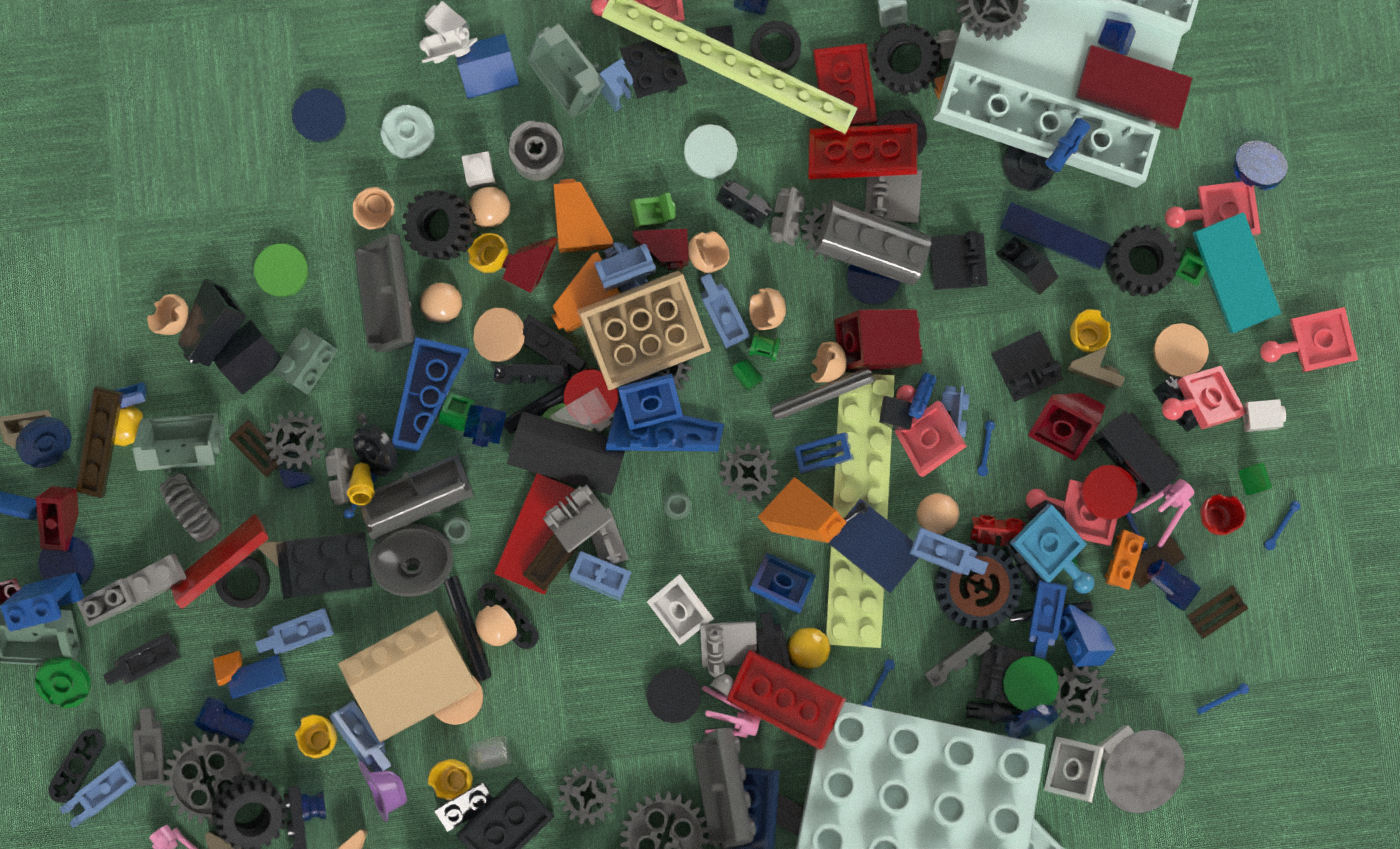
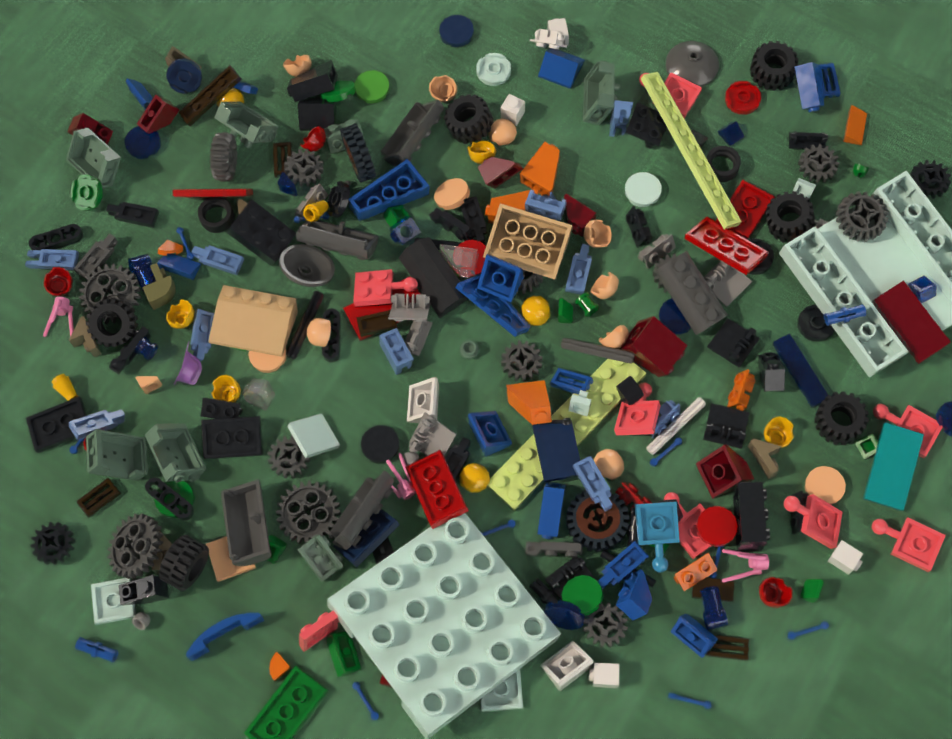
camera: 45 degrees right, 15 degrees down
blue panel [0,572,84,631] -> none
light grey slope [77,554,187,627] -> none
light nougat hair [419,282,462,323] -> none
sand green plate [444,517,471,544] -> none
light grey brick [509,121,565,181] -> none
bright green bracket [630,192,676,228] -> none
blue axle [908,373,936,419] -> none
flat silver sticker [1103,730,1185,813] -> none
none -> red hair [44,267,73,296]
none -> olive brick [143,263,176,310]
none -> blue hinge [176,227,194,260]
none -> light aqua tile [287,413,340,459]
none -> red hair [300,126,326,152]
none -> green tile [321,80,356,102]
none -> black wheel [340,123,376,183]
none -> coral plate [353,269,418,307]
none -> yellow hair [521,296,551,326]
none -> blue slope [537,482,566,539]
none -> light aqua tile [569,390,591,416]
none -> white axle [646,397,706,455]
none -> blue slope [671,614,718,658]
none -> orange hinge [727,369,756,411]

